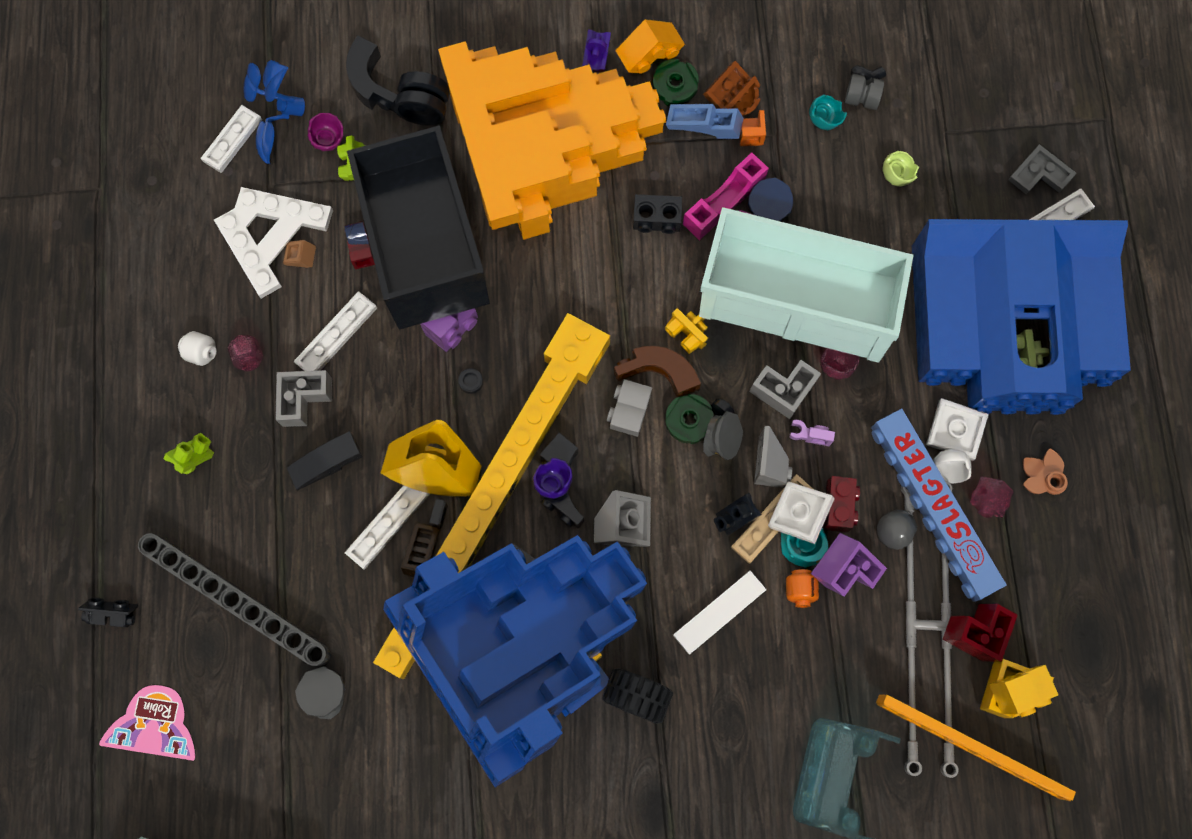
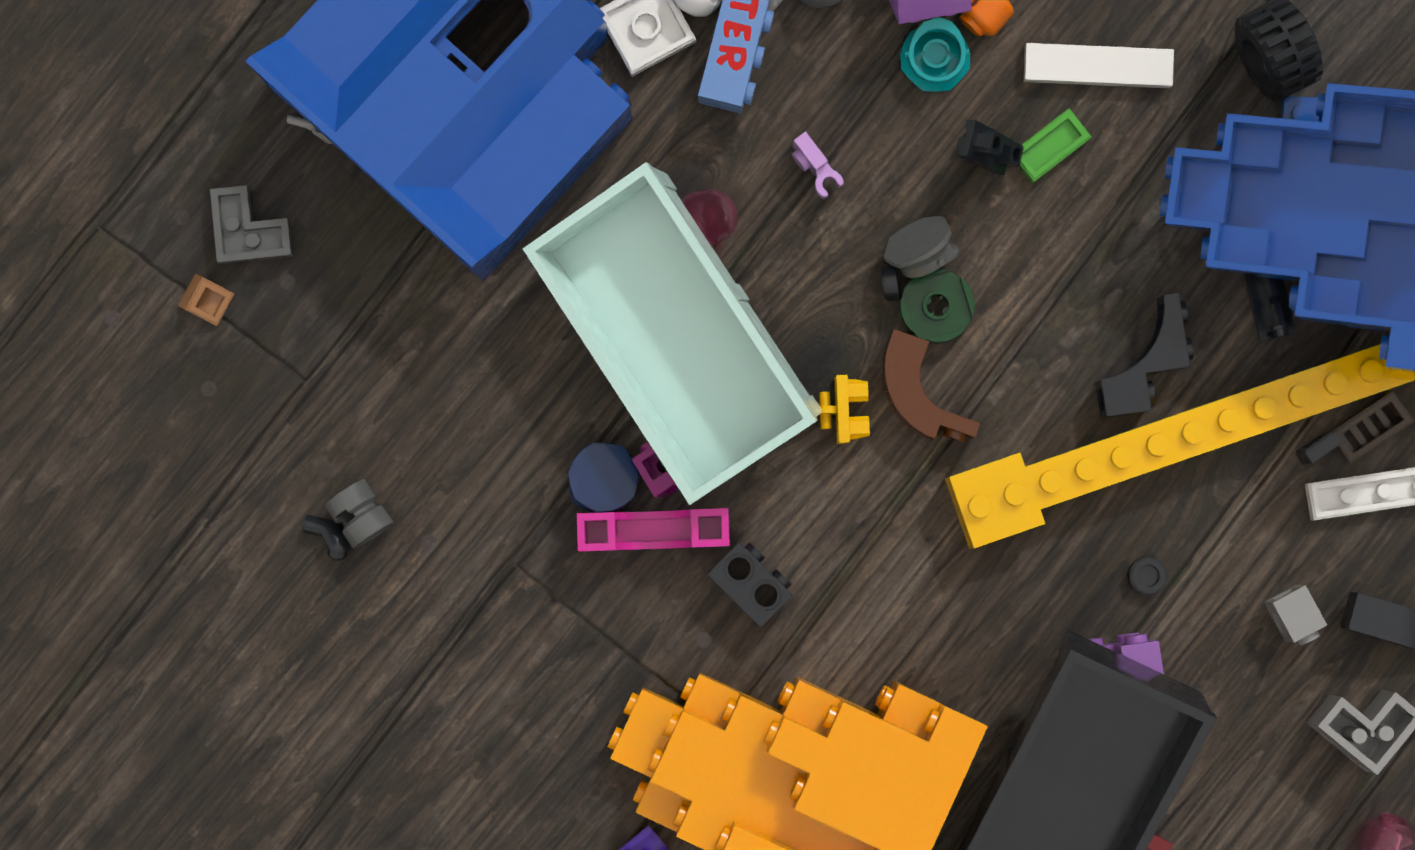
camera: 140 degrees left, 10 degrees up
white tile [294,291,377,371] -> none
yellow piece [381,420,481,497] -> none
dark purple hair [533,458,572,498] -> none
light grey slope [594,490,651,547] -> none
light grey brick [607,379,652,437] -> none
light orange brick [615,19,685,74] -> none
dark green plate [653,59,699,106] -> none
medium blue slope [666,104,744,139] -> none
dark orange slope [703,61,760,116] -> none
tan tile [731,474,813,564] -> none
orange panel [740,110,766,146] -> none
light grey brick [750,360,821,419] -> none
light grey slope [754,426,792,488] -> none
white plate [768,481,835,544] -> none
teal hair [809,95,847,131] -> none
dark red brick [823,476,860,533] -> none
yellowish green hair [883,151,919,187] -> none
yellowish green hips [1017,329,1050,368] -> none
white tile [1029,189,1095,220] -> none
none -> medium nougat slope [179,274,234,326]
none -> bright green tile [1019,108,1092,184]
none -> light grey brick [1264,585,1327,645]

